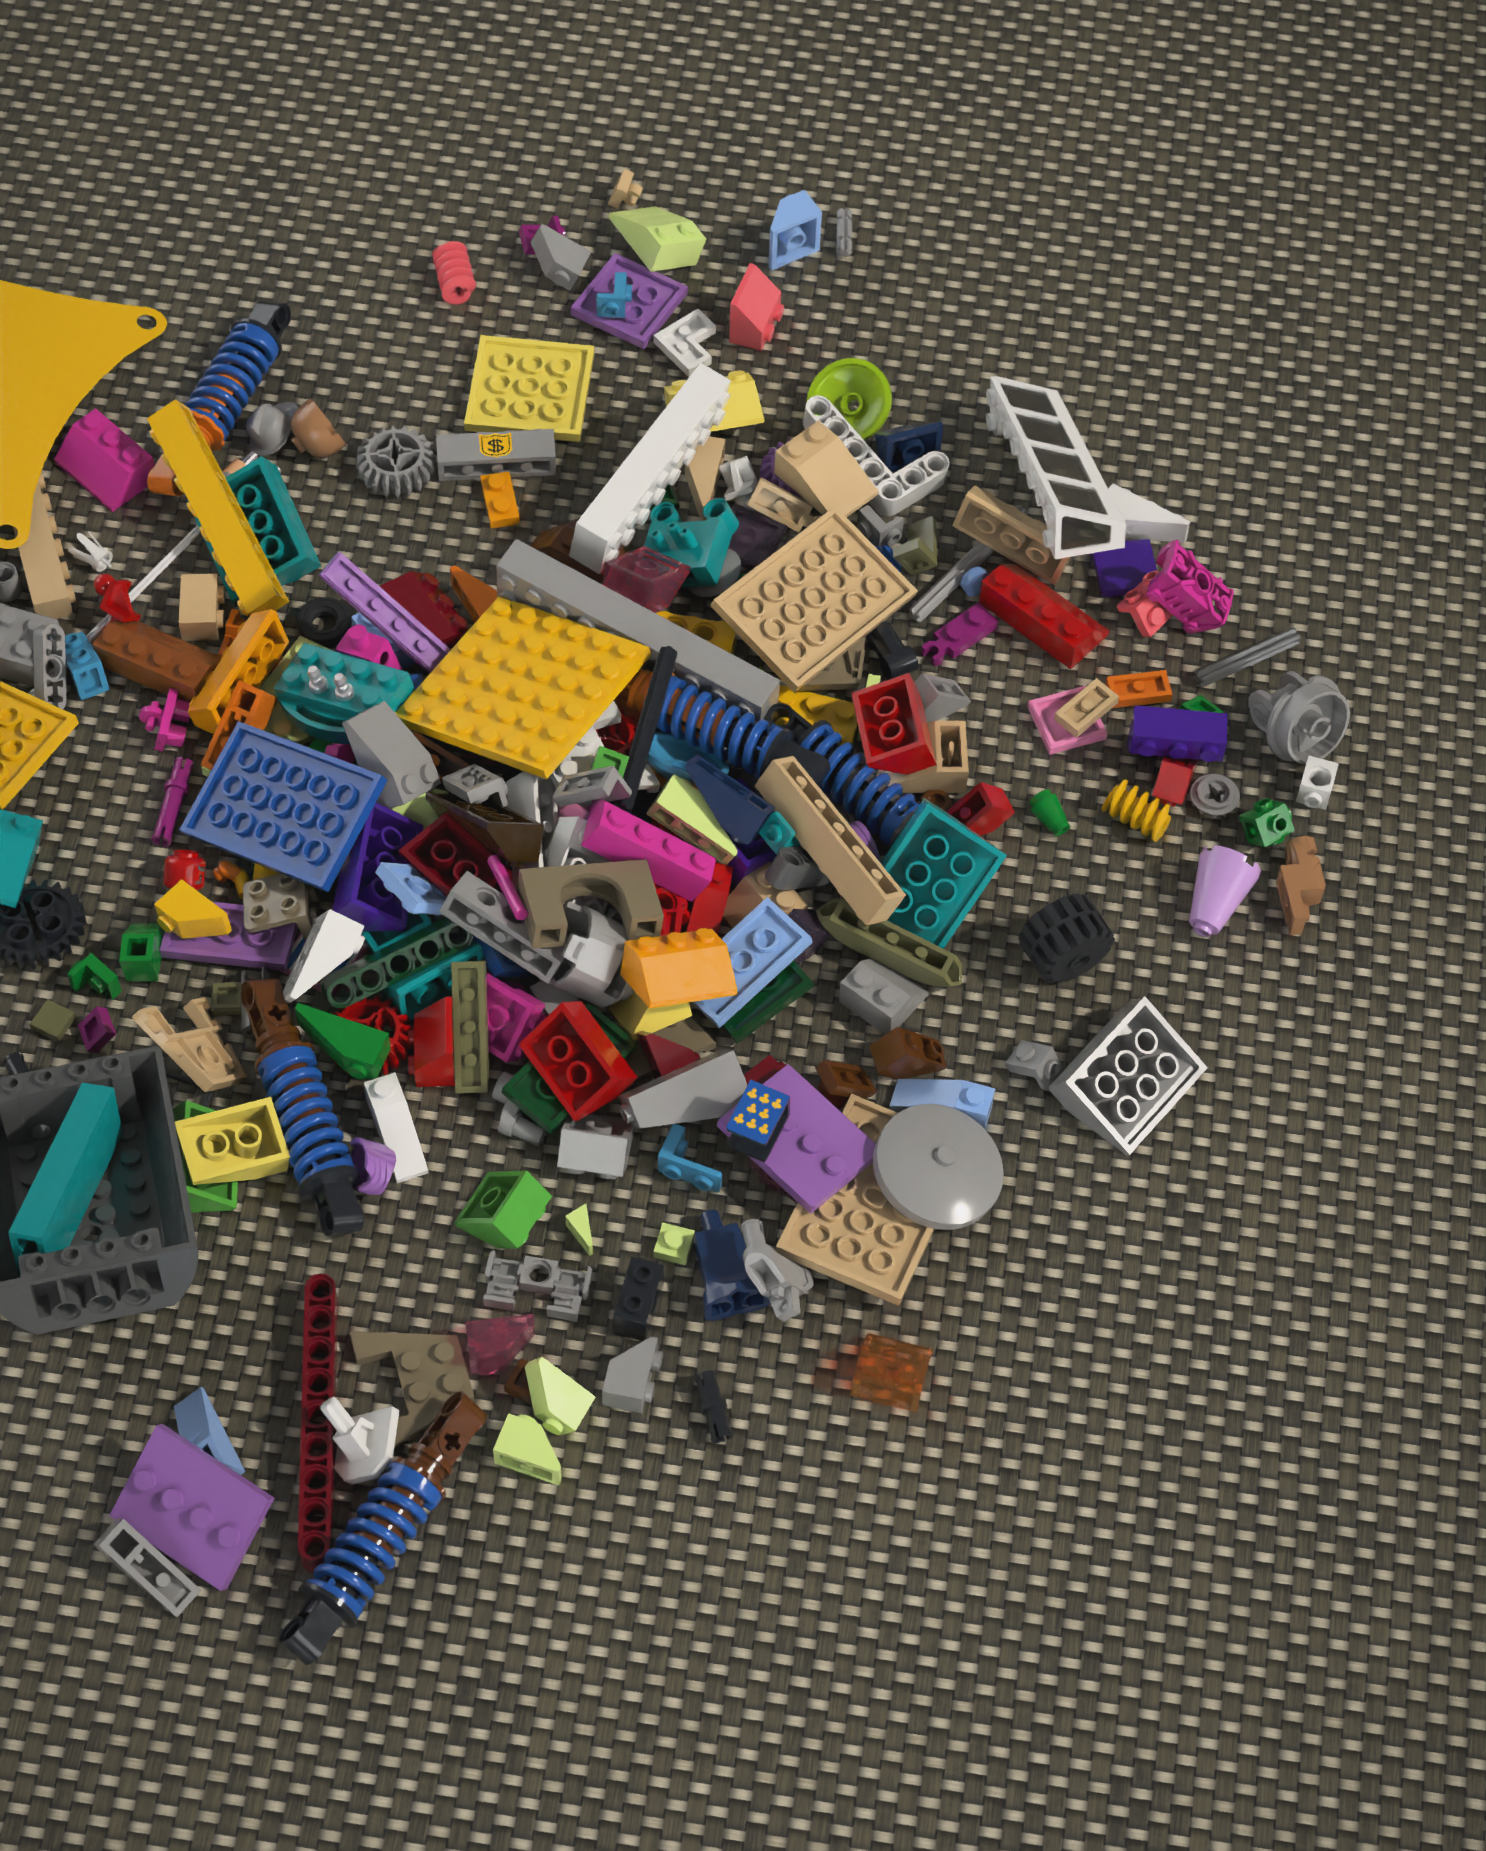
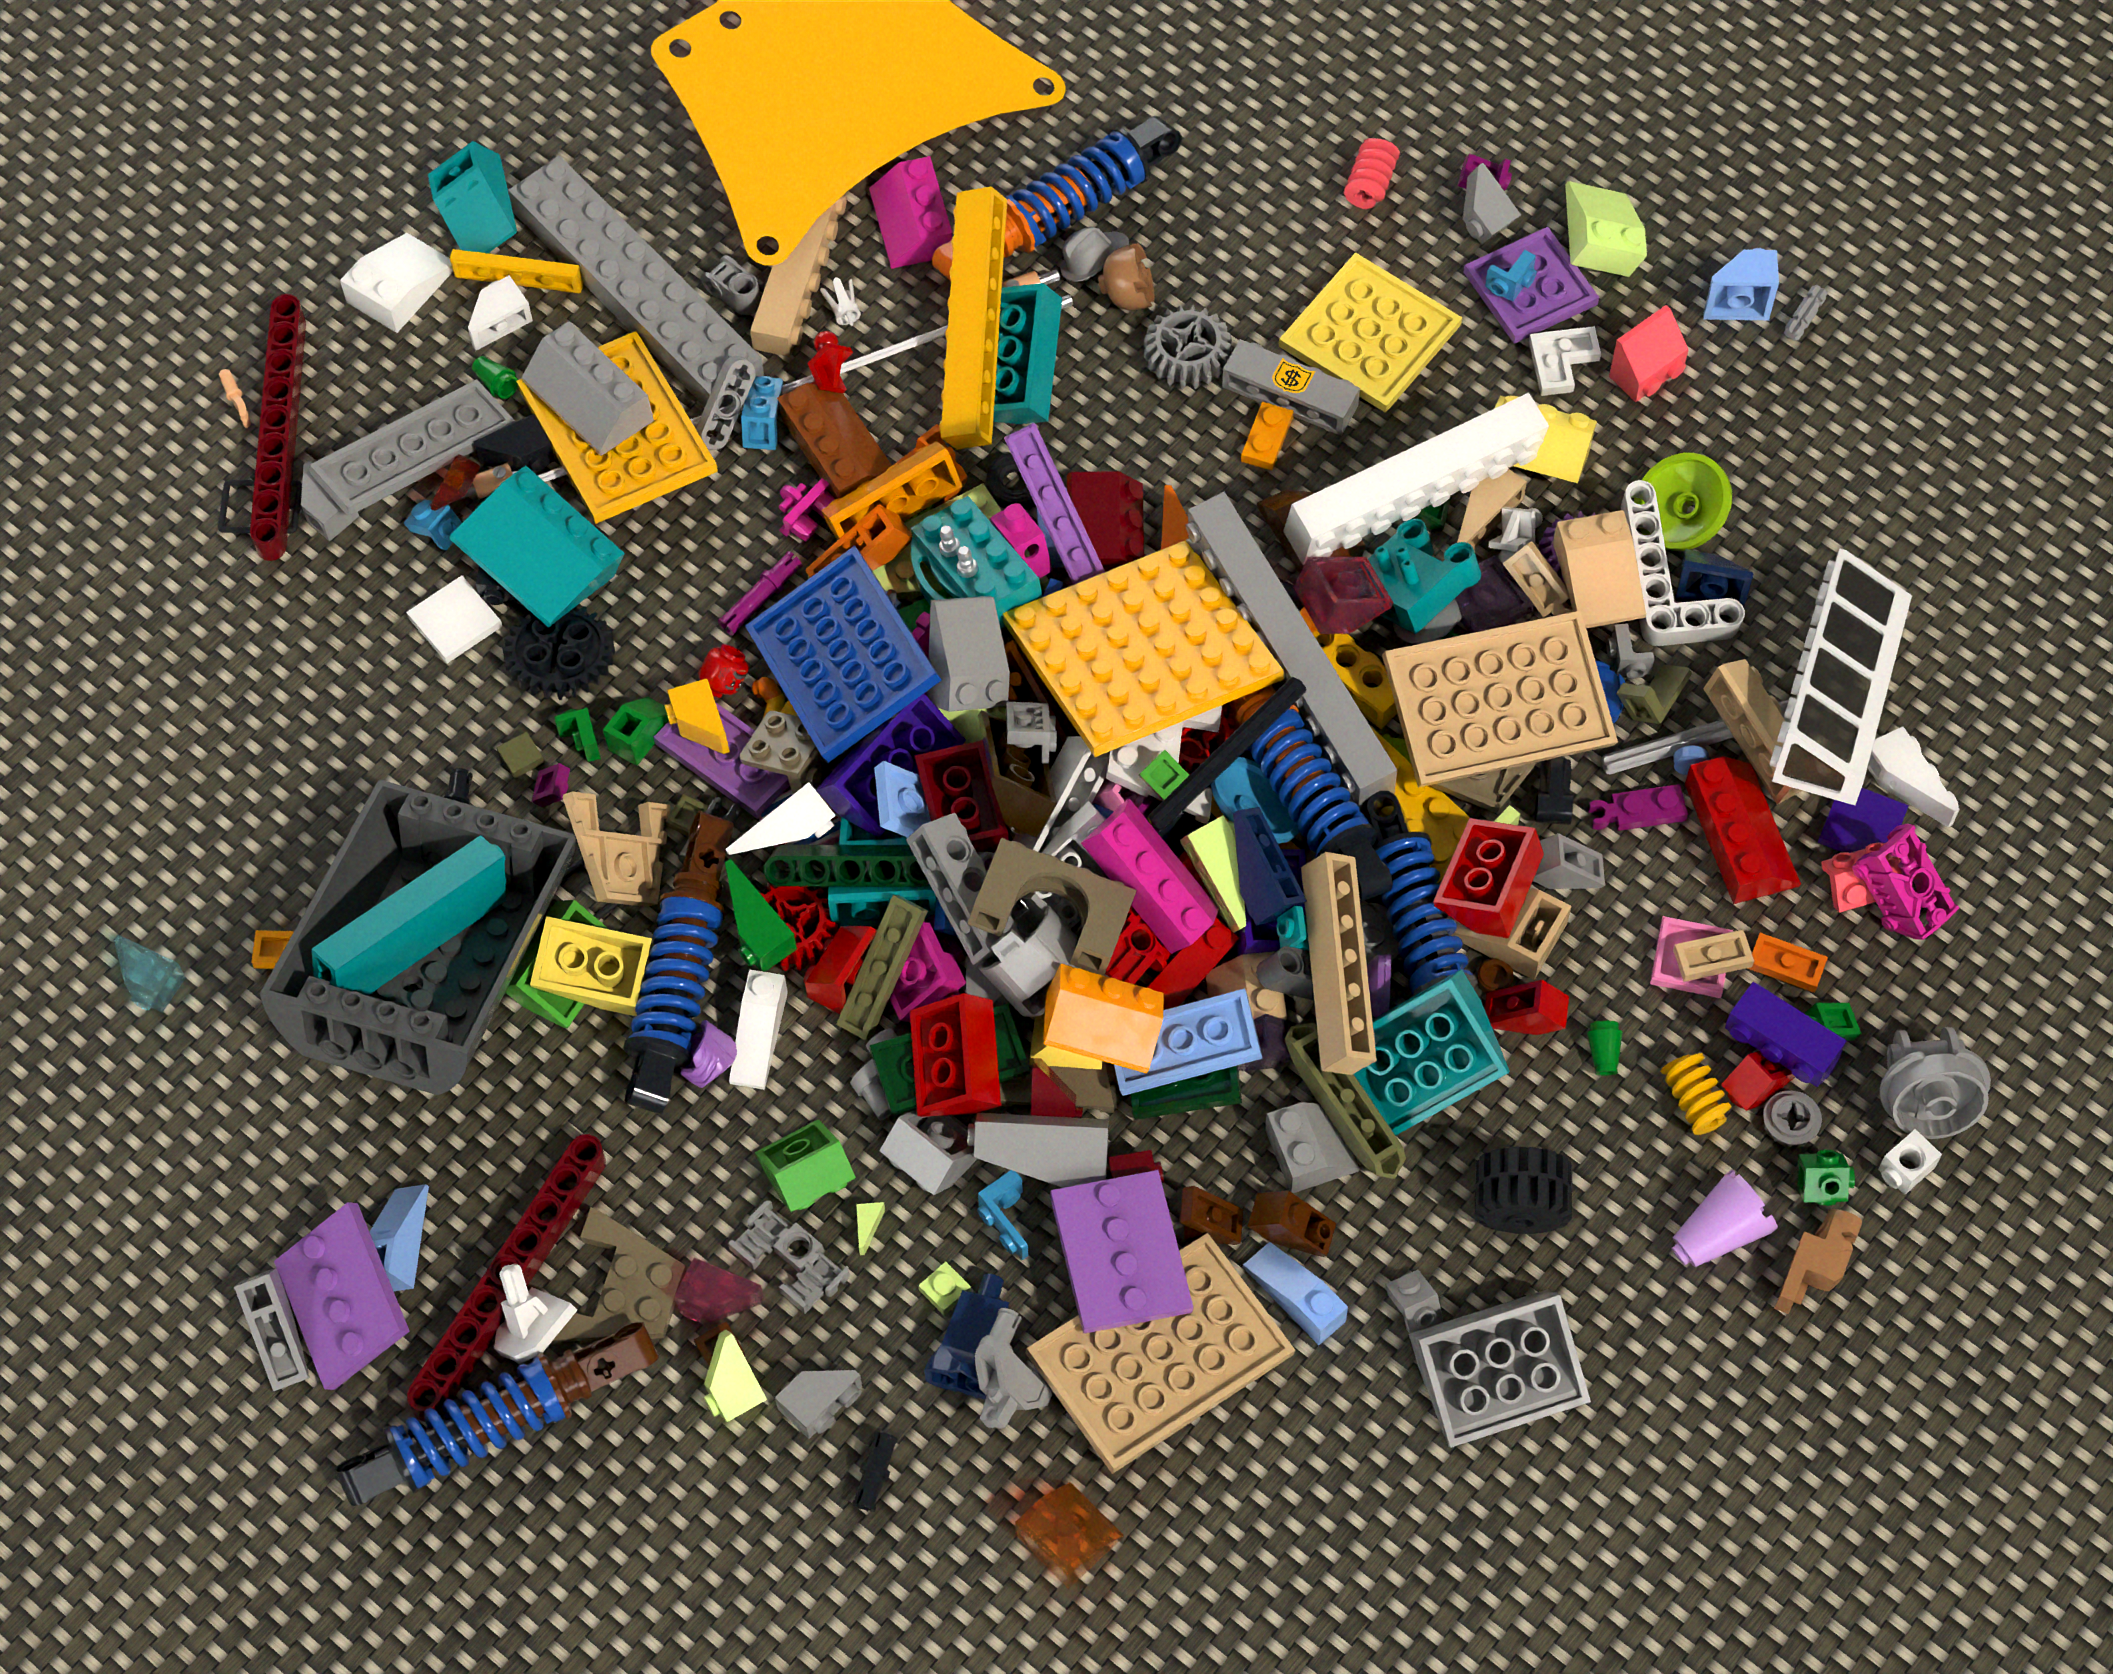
camera: 35 degrees right, 5 degrees up
tan brick [179,574,225,641] -> none
dark pink bar [487,855,528,920] -> none
yellowish green slope [493,1413,562,1486] -> none
light grey panel [552,766,632,807] -> none
tan tile [608,168,643,209] -> none
black brick [613,1257,664,1341] -> none
piece [726,1080,790,1162] -> none
light grey dish [873,1104,1004,1230] -> none
dark grey axle [1194,628,1301,687] -> none

